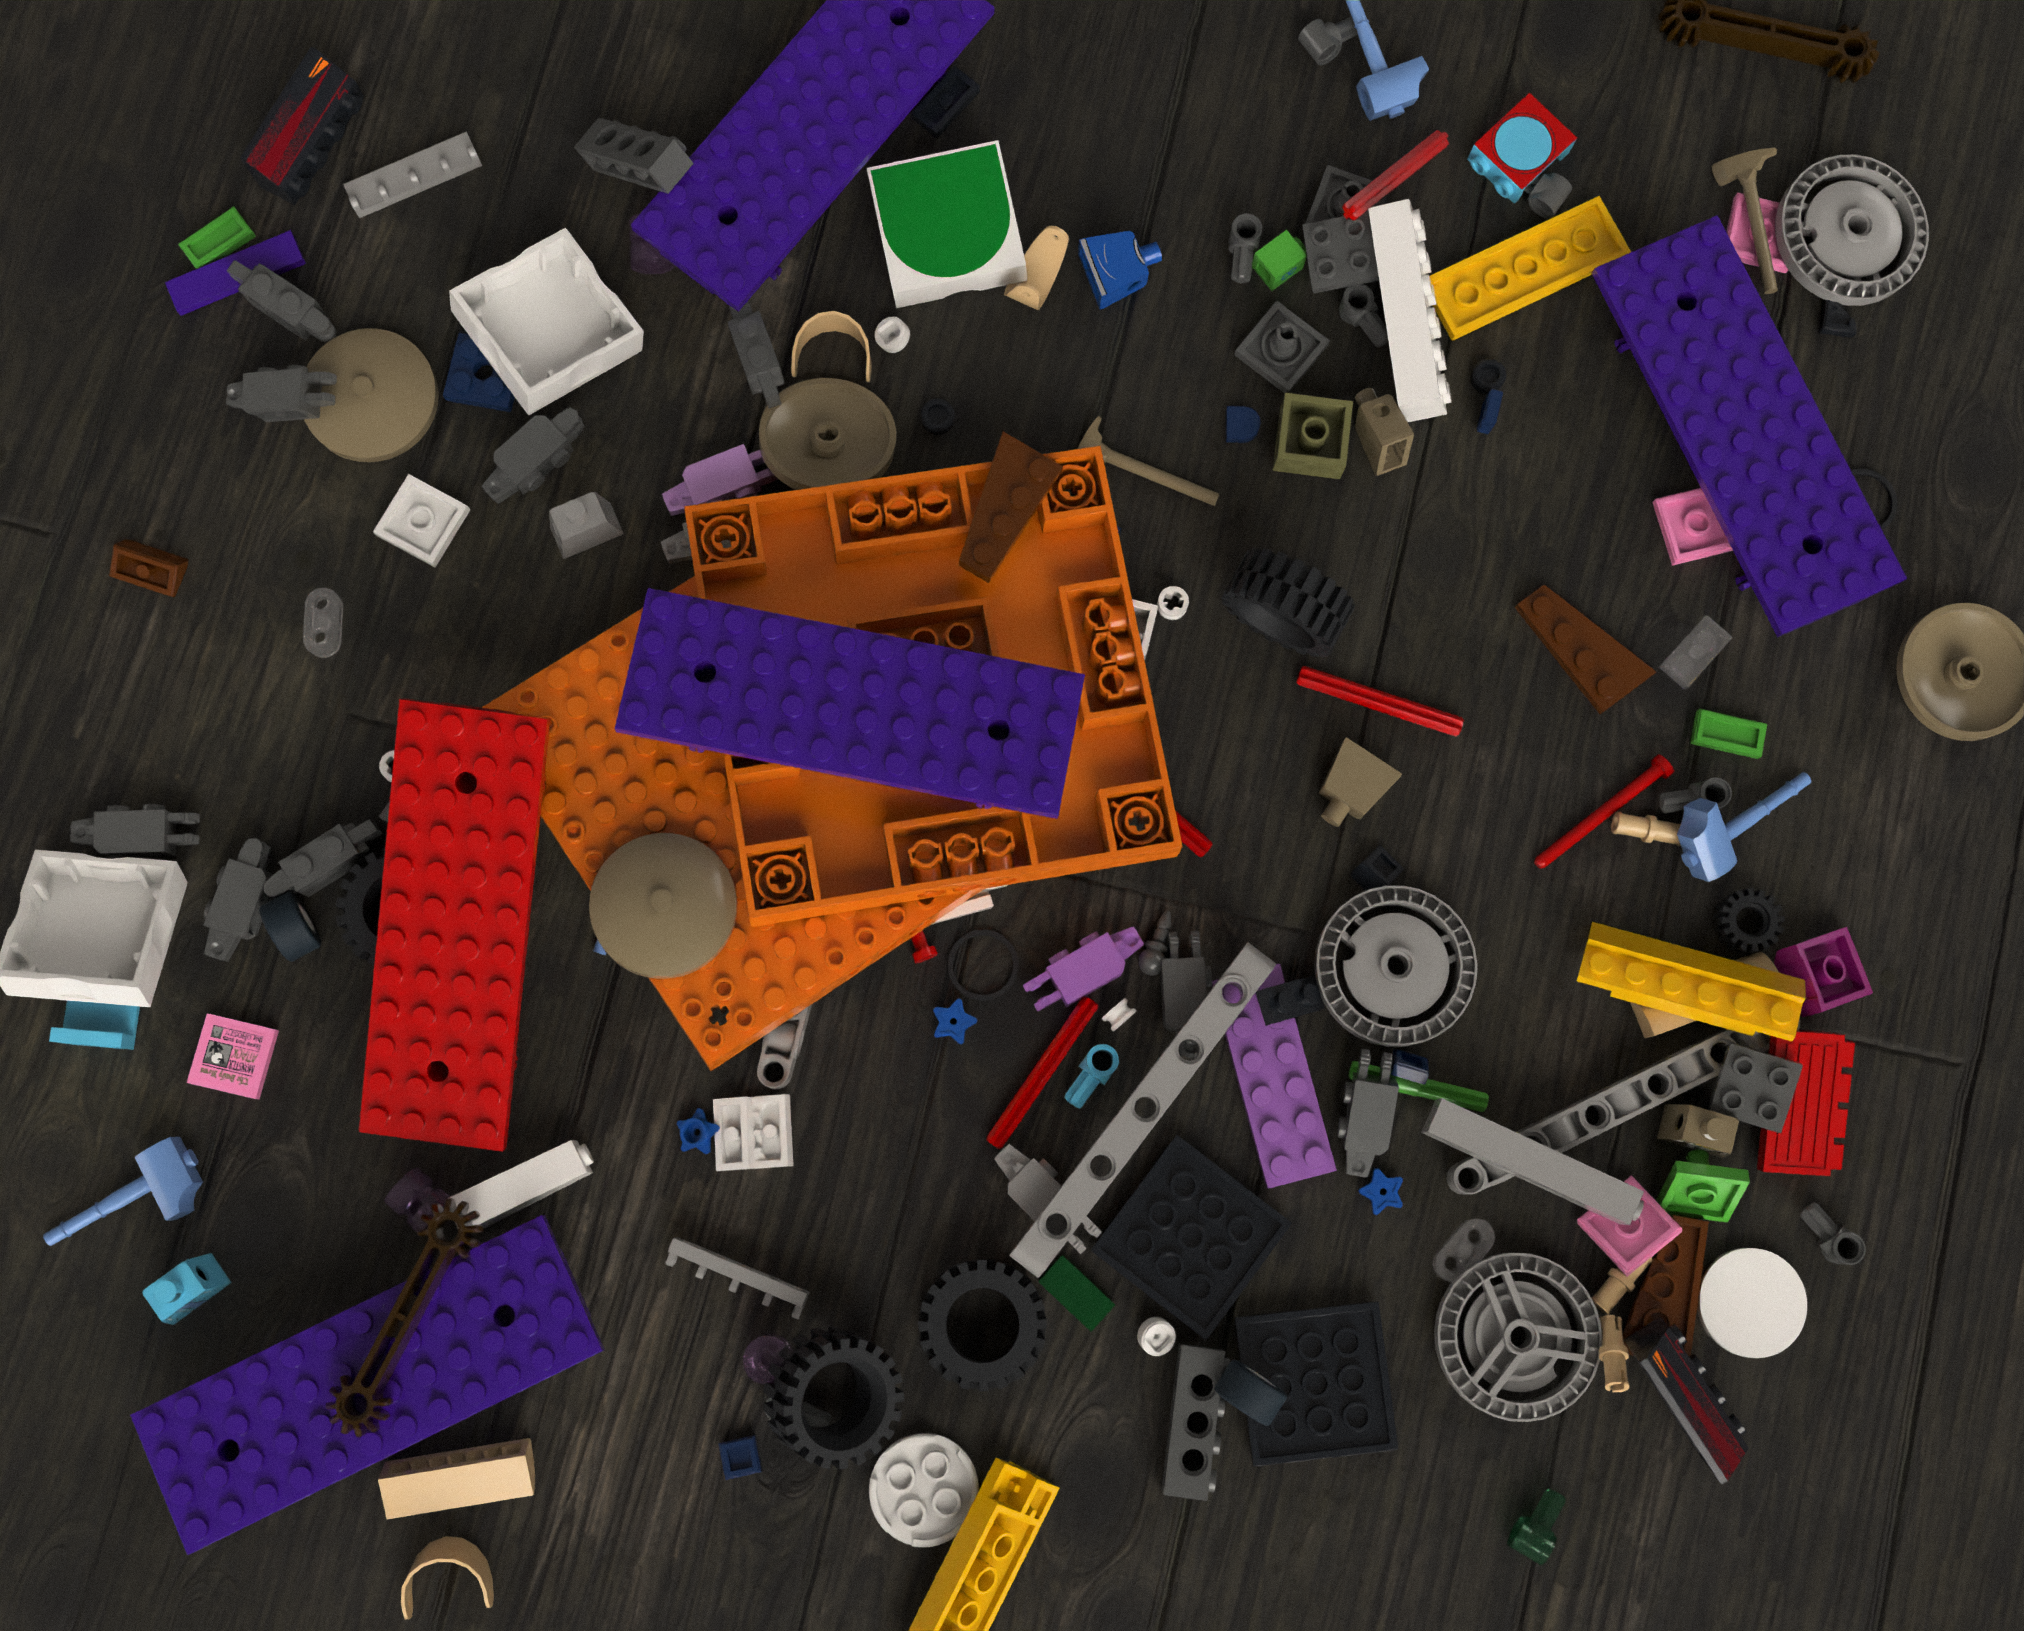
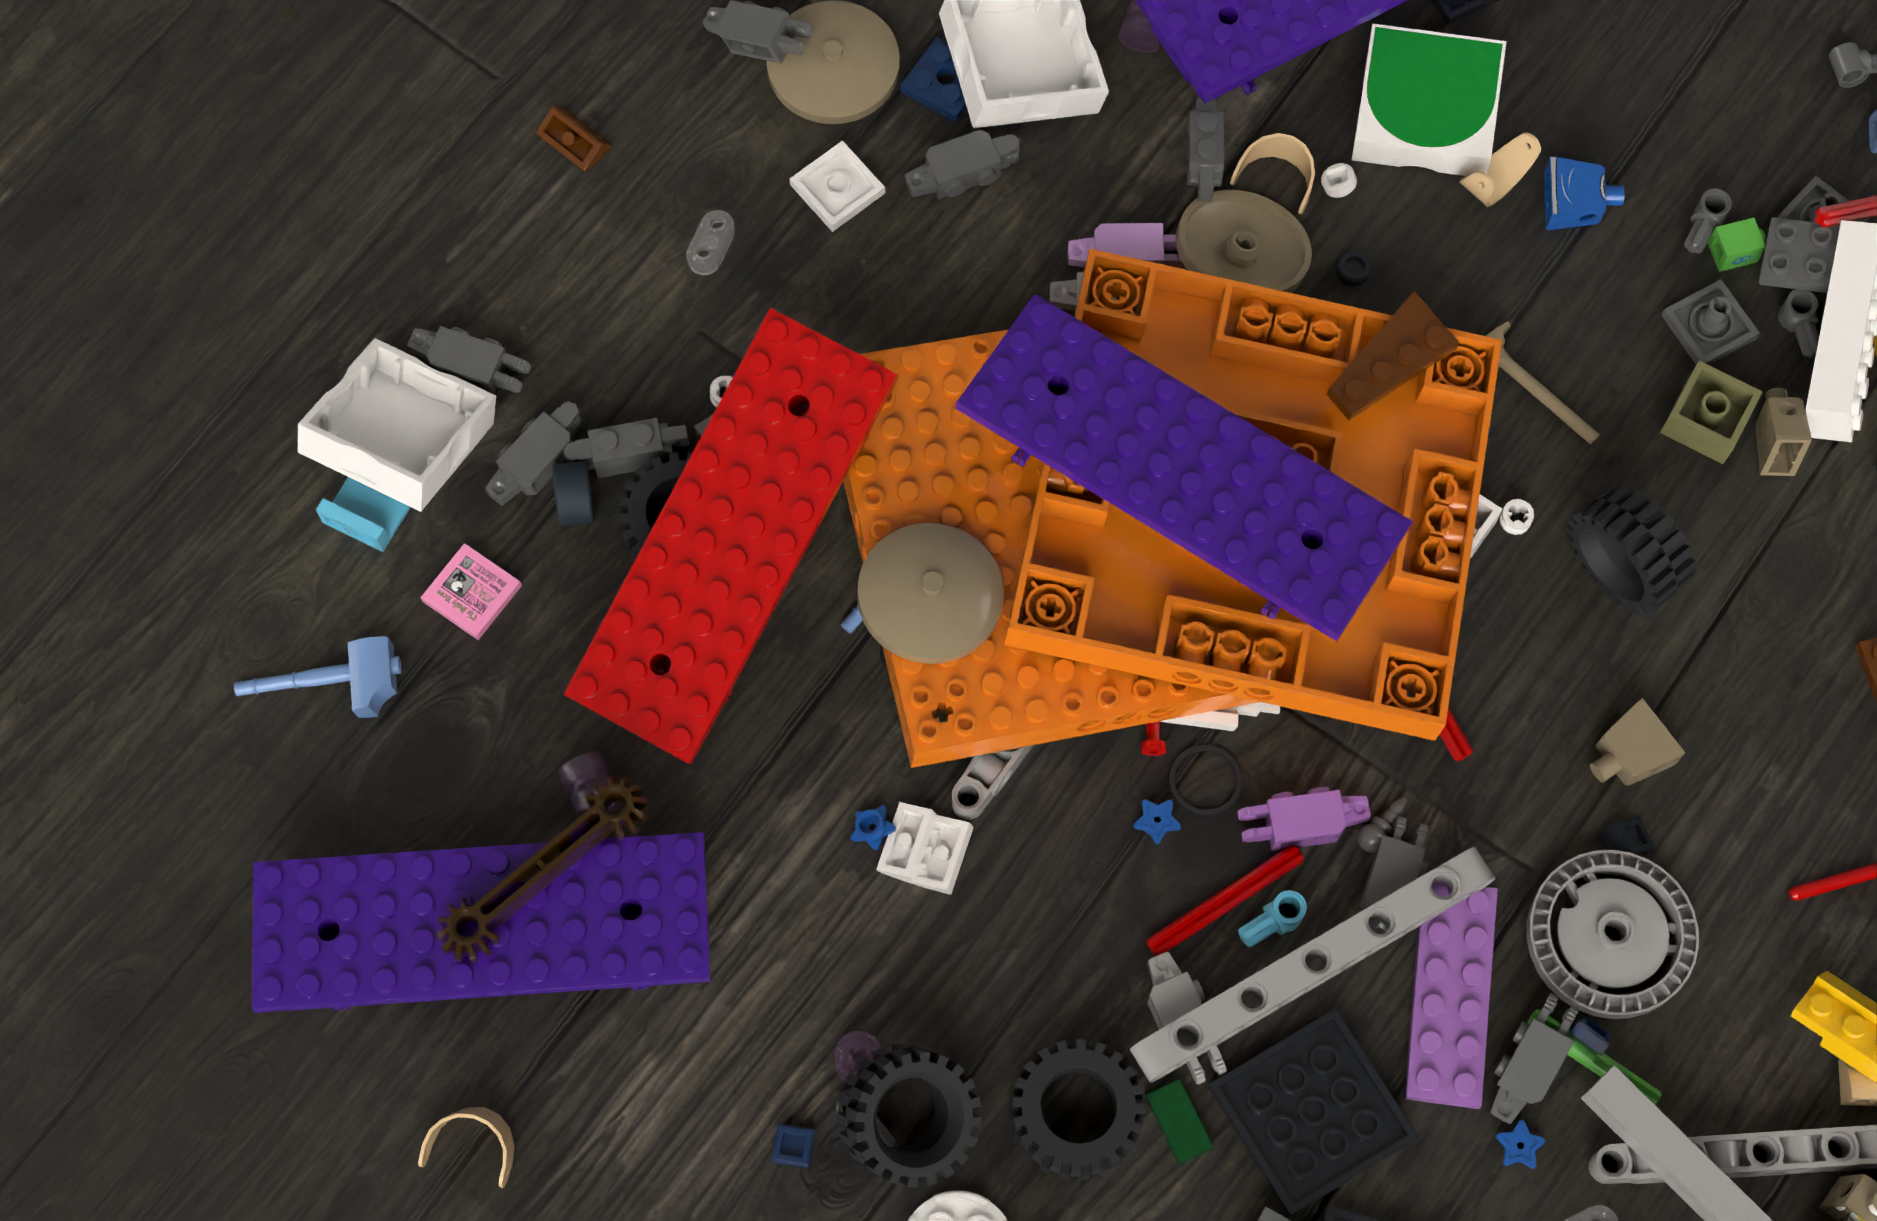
camera: 25 degrees right, 10 degrees down
medium azure torso [142,1253,232,1325] -> none
tan brick [378,1438,535,1519] -> none
white slope [450,1140,594,1233] -> none
light grey torso [549,492,624,559] -> none
light grey hinge [666,1237,810,1319] -> none
white bush [1102,998,1137,1032] -> none
white tile [1137,1317,1176,1356] -> none
dark blue tile [1226,406,1261,443] -> none
black plate [1256,975,1325,1026] -> none
red axle [1297,666,1464,736] -> none

